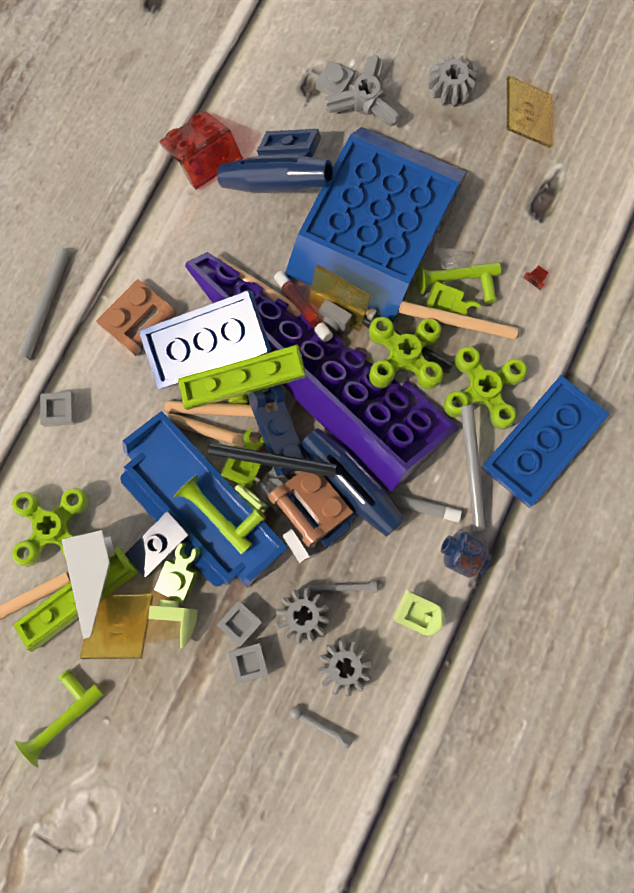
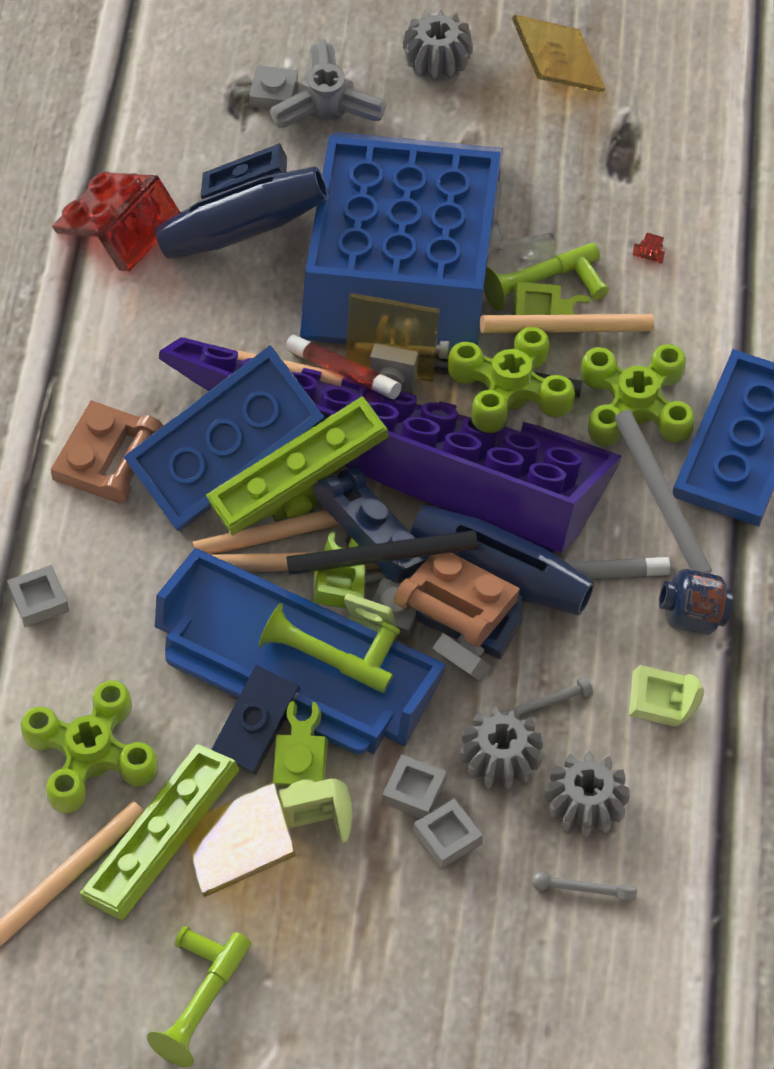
camera: 20 degrees left, 20 degrees down
white slope [62,530,115,639] -> none

